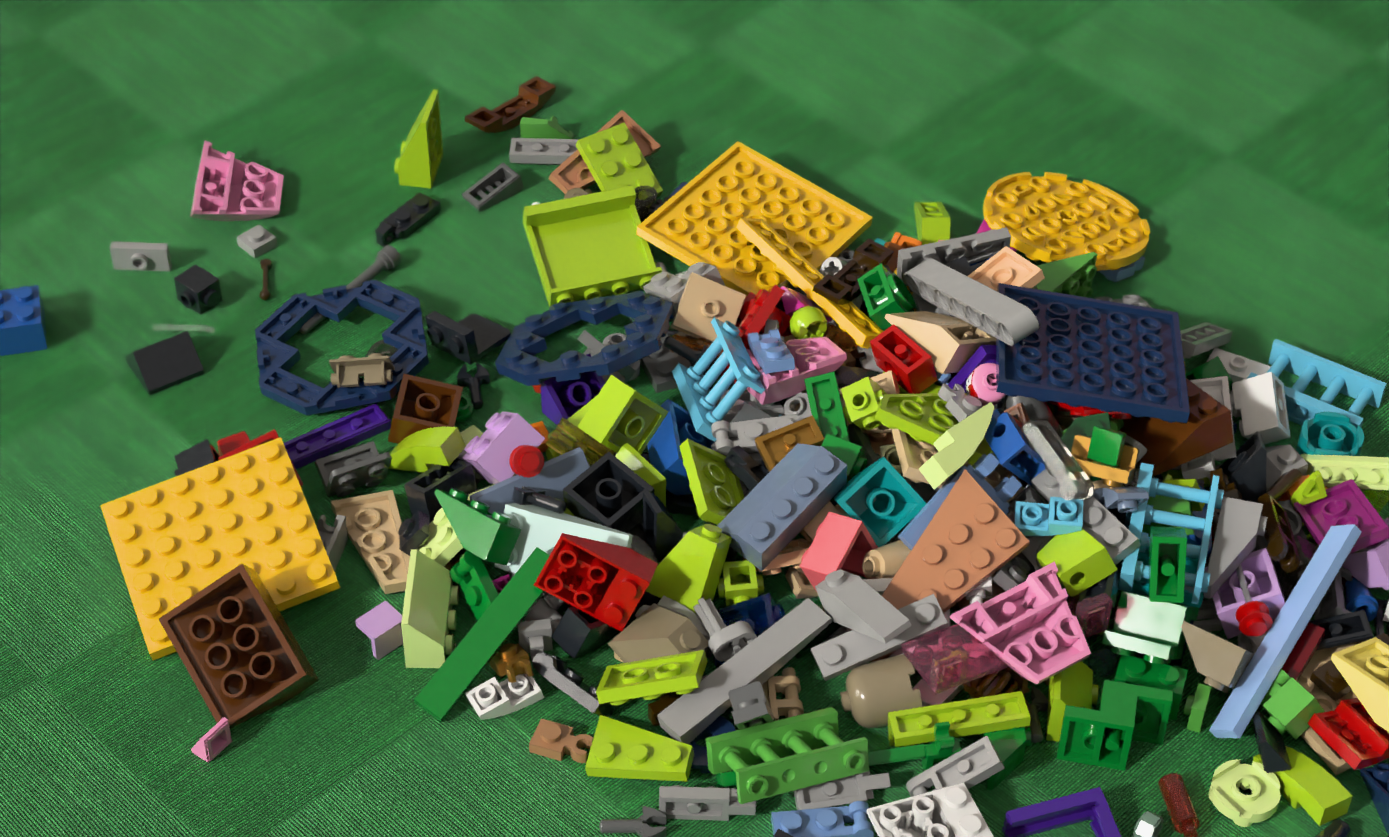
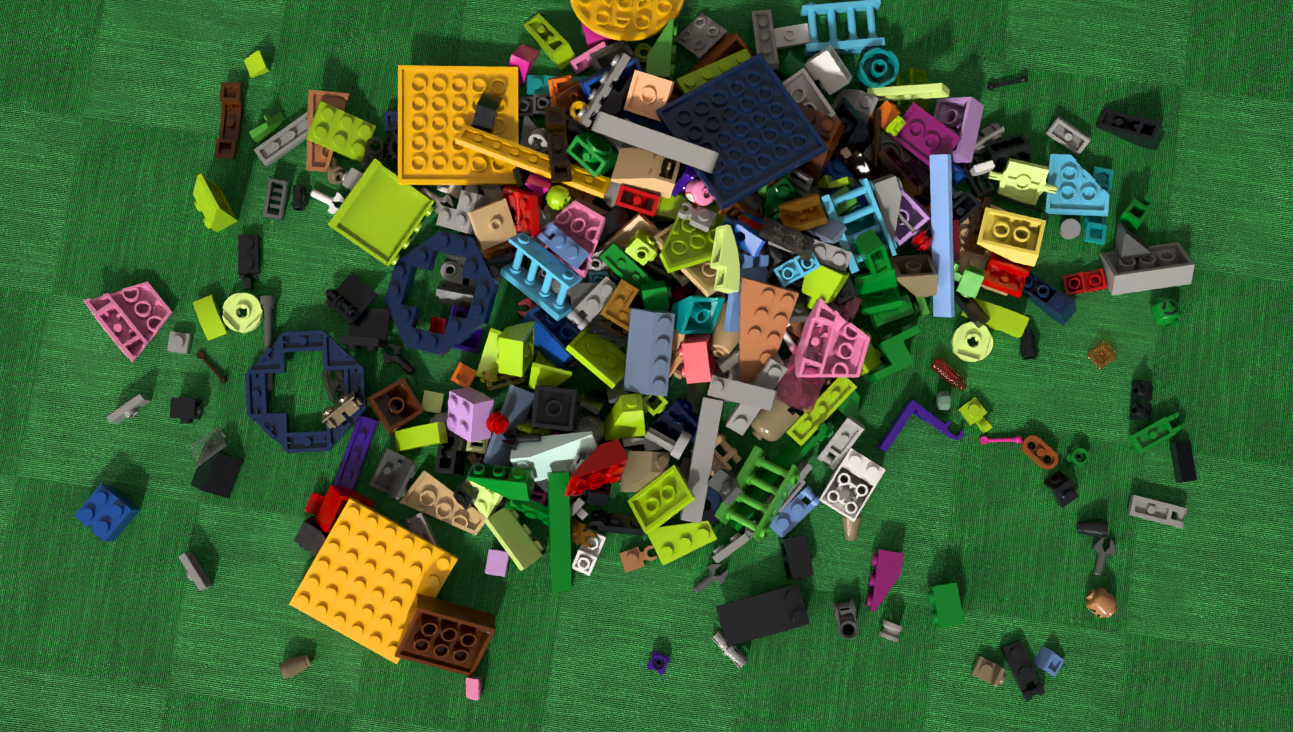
camera: 35 degrees left, 40 degrees up
green slope [1087,426,1126,467] -> none
none -> light grey plate [179,552,212,591]
none -> lime slope [193,294,228,341]
none -> yellowish green plate [222,293,264,333]
none -> lime slope [244,50,270,79]
none -> dark tan cone [279,654,312,679]
none -> black pin [291,185,307,211]
none -> black hinge [325,273,378,325]
none -> black slope [471,91,503,134]
none -> dark pink slope [508,44,540,87]

